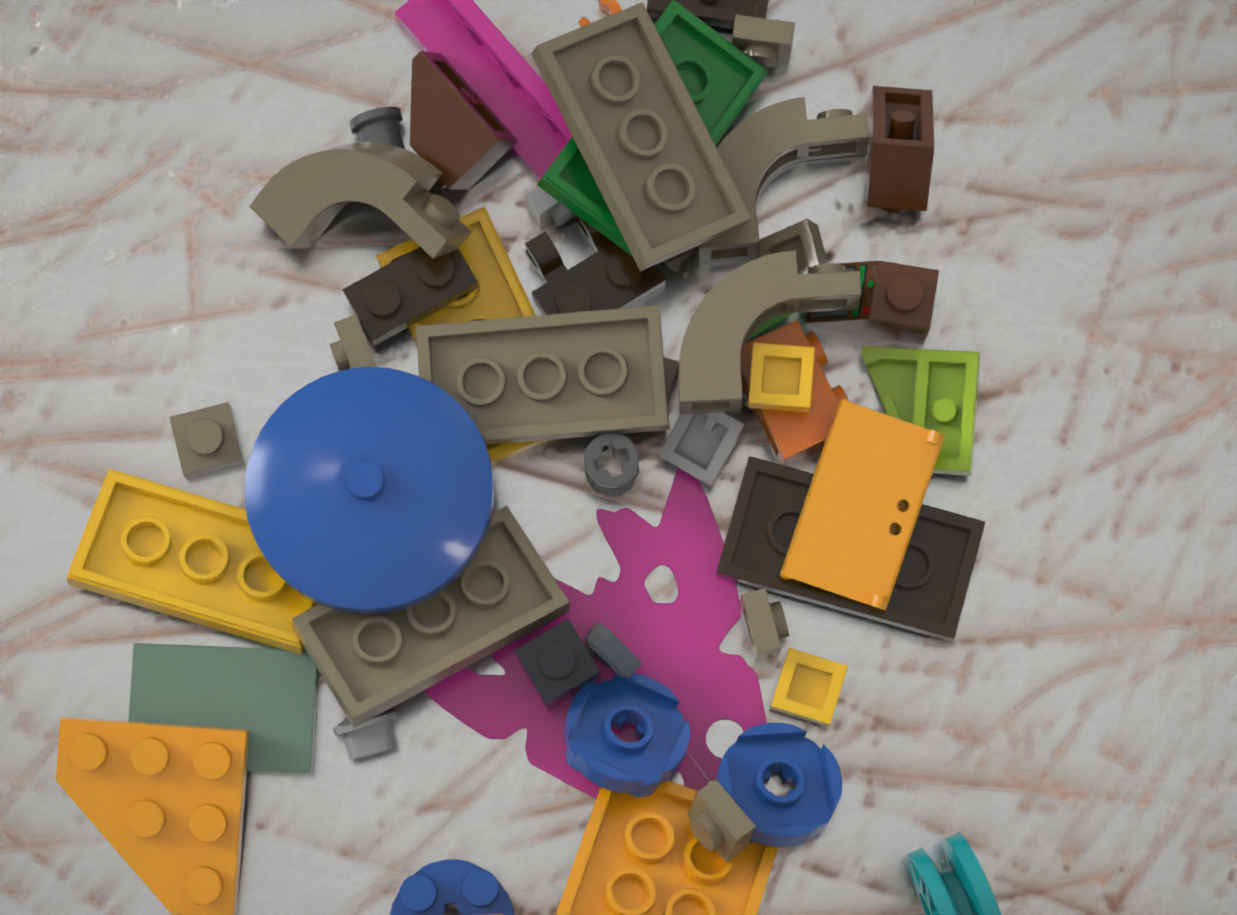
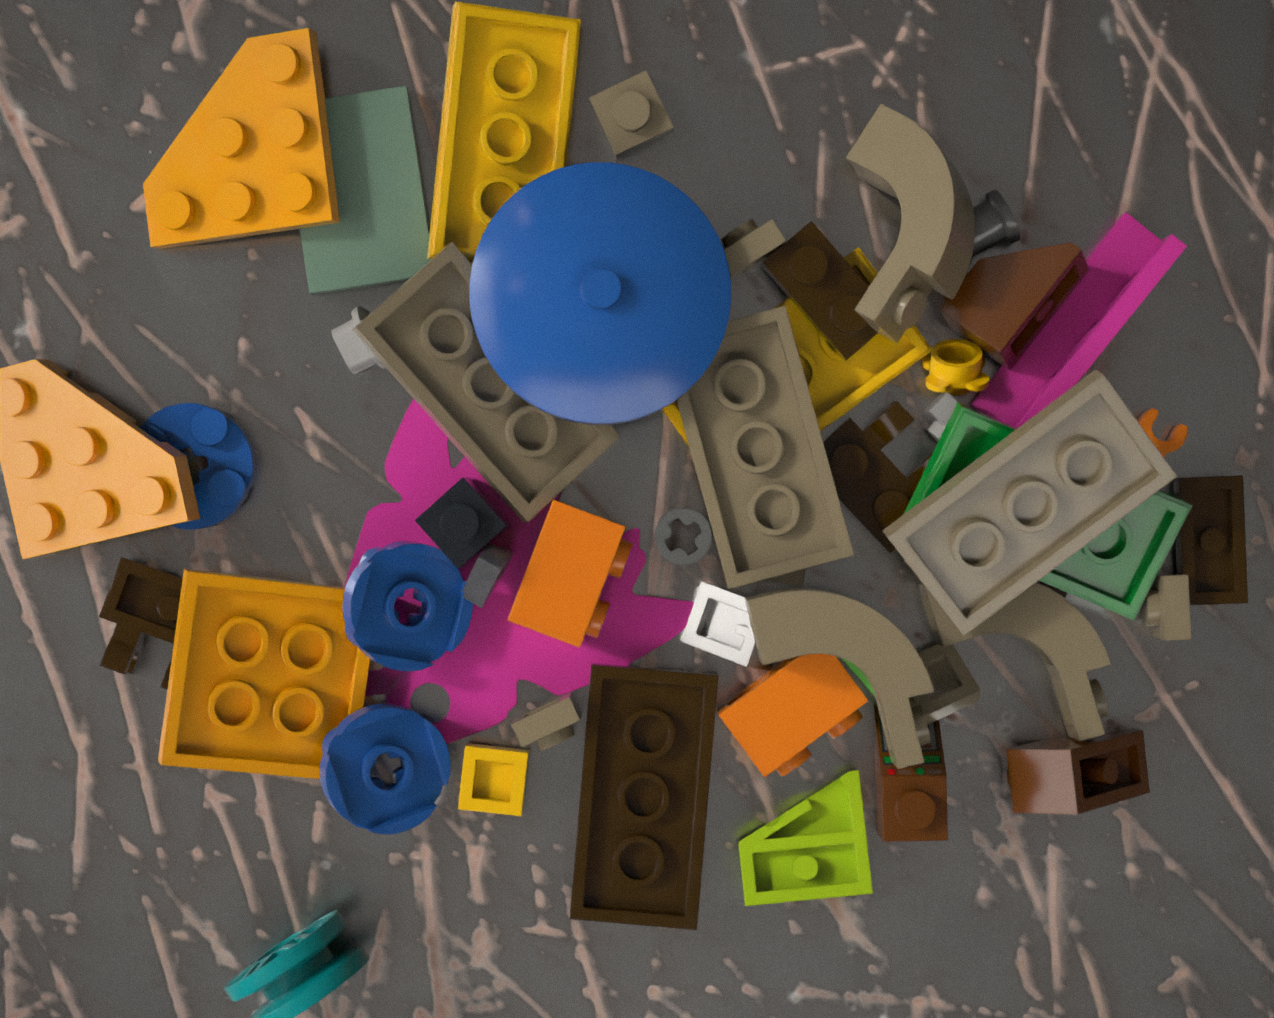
camera: 80 degrees right, 10 degrees up
dark tan plate [687,779,756,863] -> none
yellow plate [748,342,815,413] -> none
light orange door [780,398,945,611] -> none
none -> orange brick [507,499,633,648]
none -> yellow plate [922,339,990,396]

